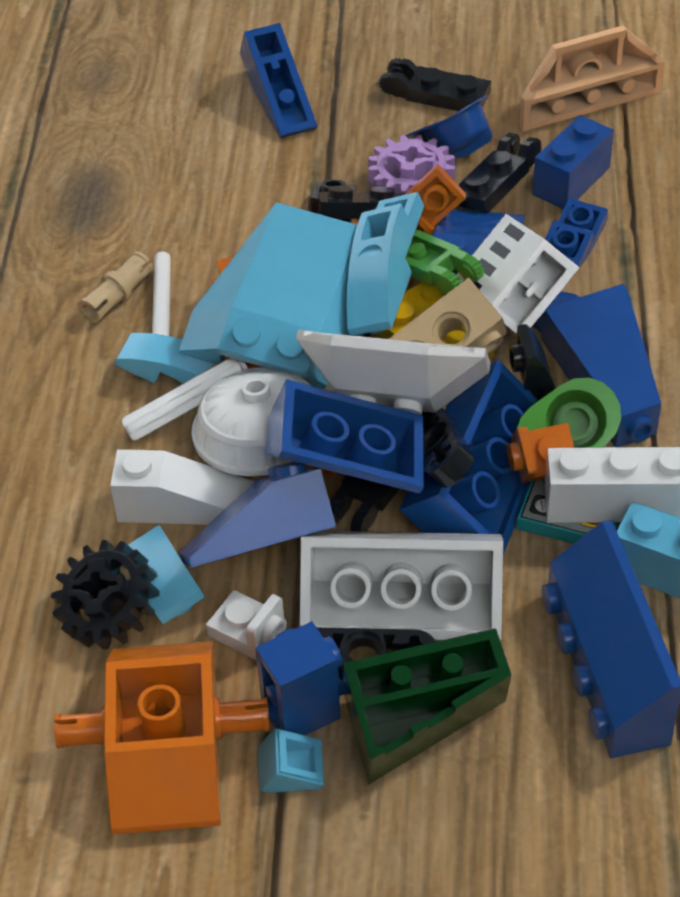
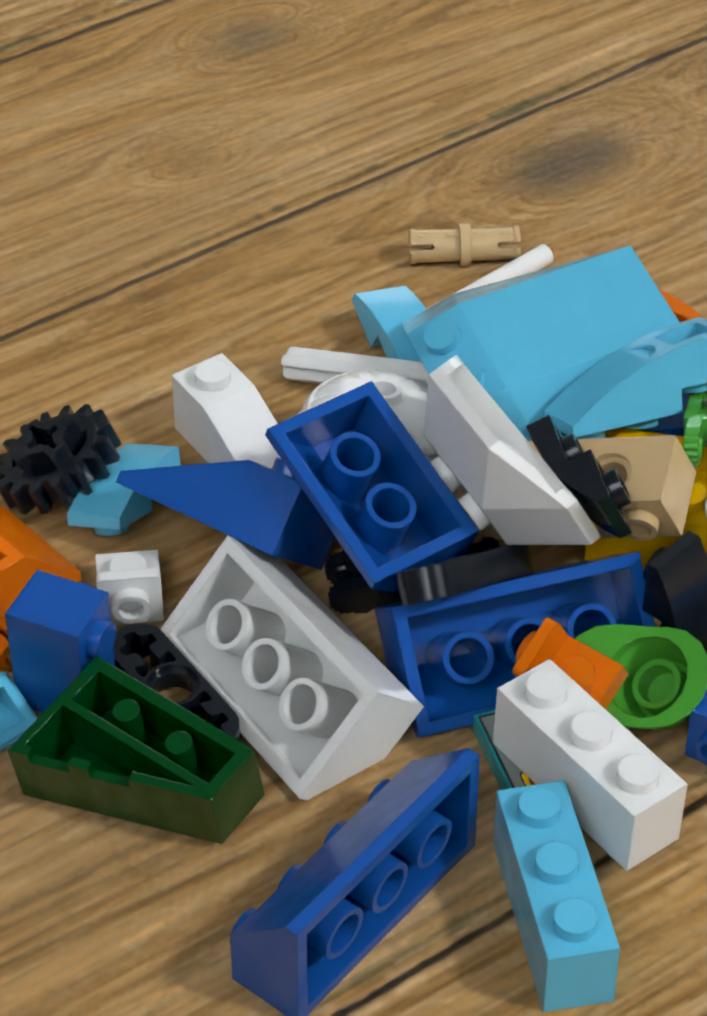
camera: 50 degrees right, 5 degrees down
none -> black slope [526,415,632,538]

